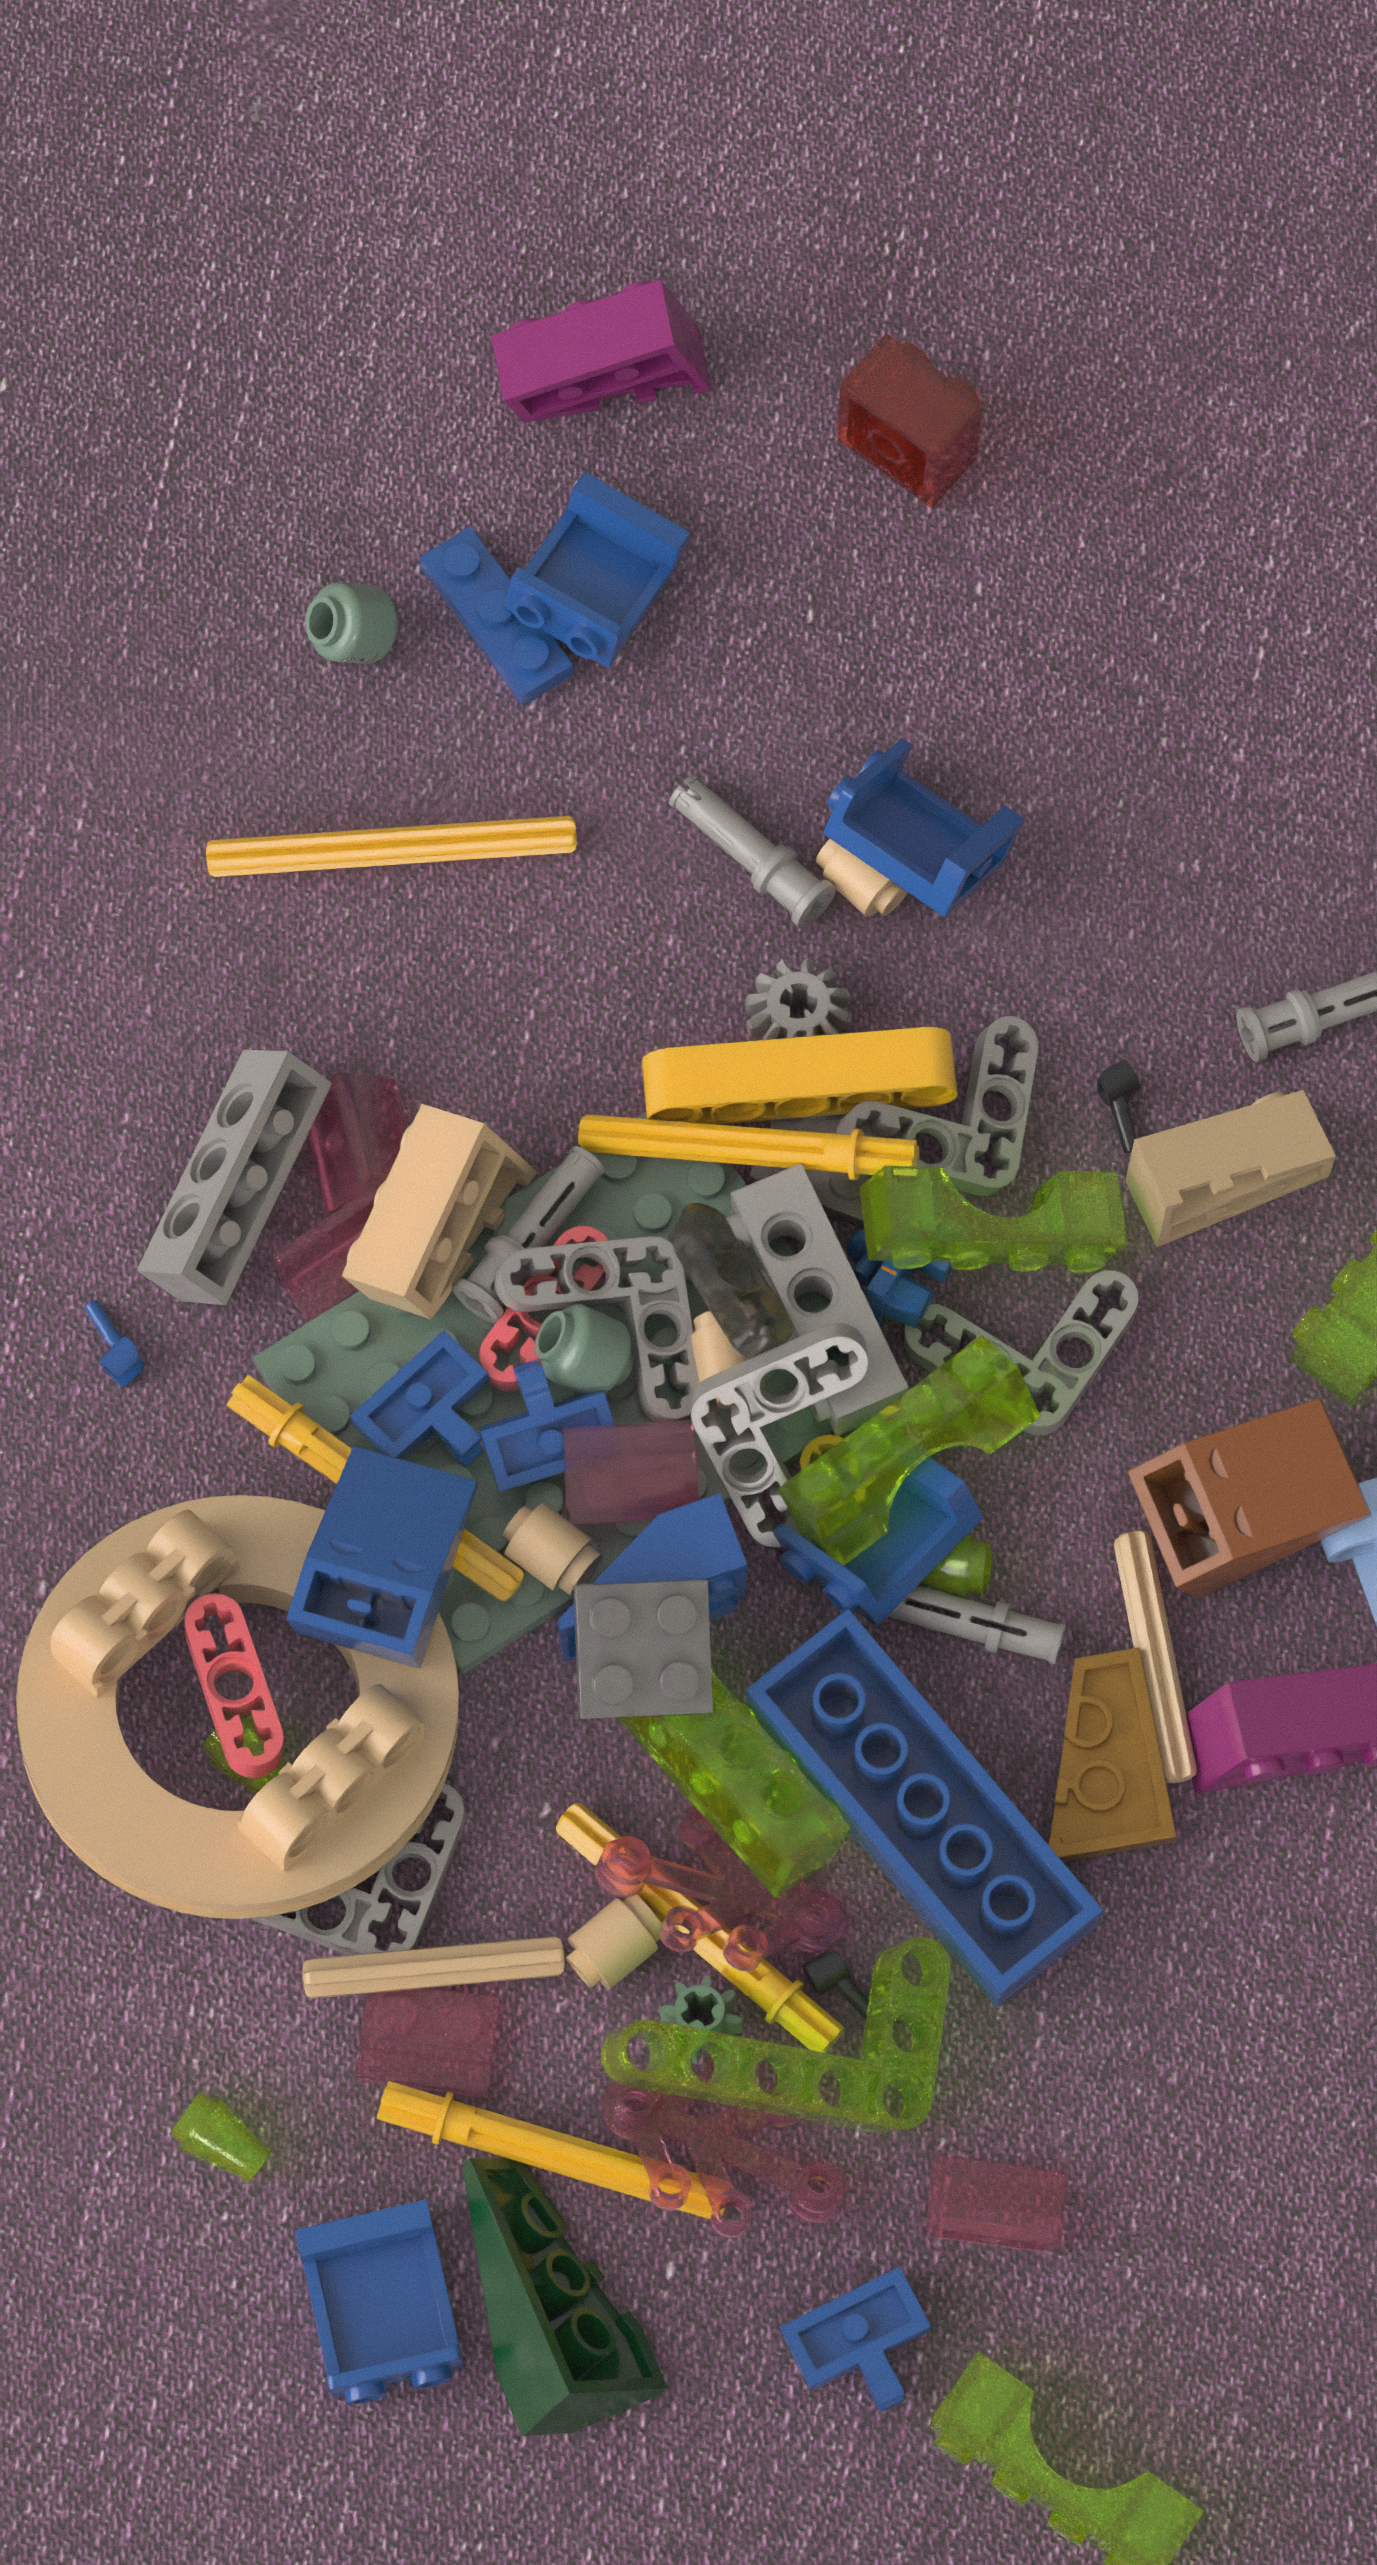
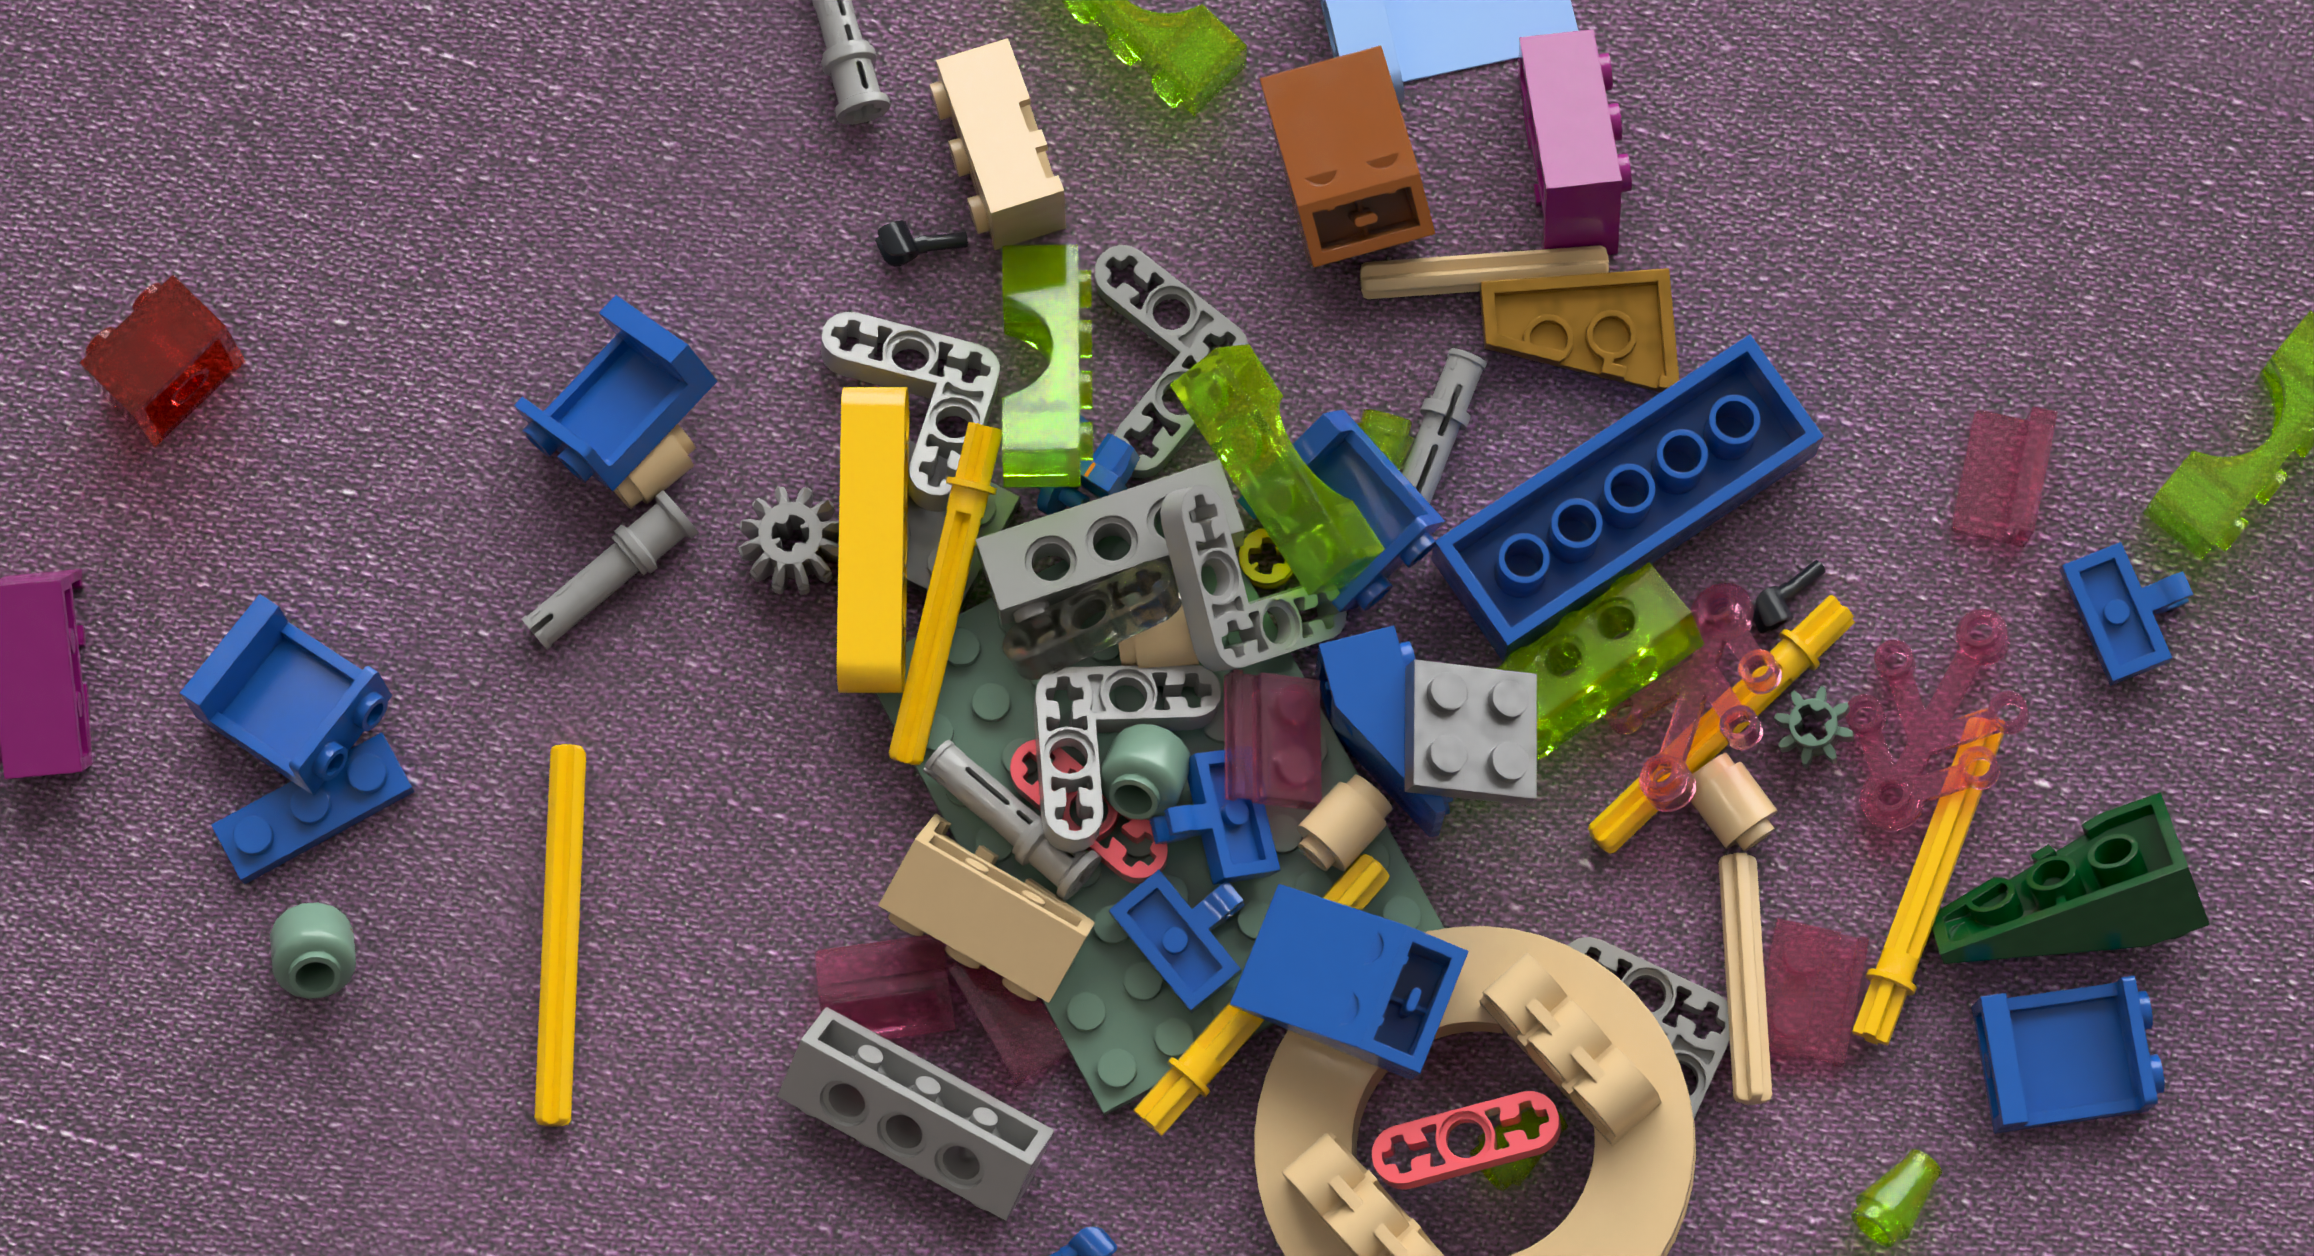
camera: 85 degrees left, 5 degrees up
clear neon green beam [601,1937,951,2134] -> none

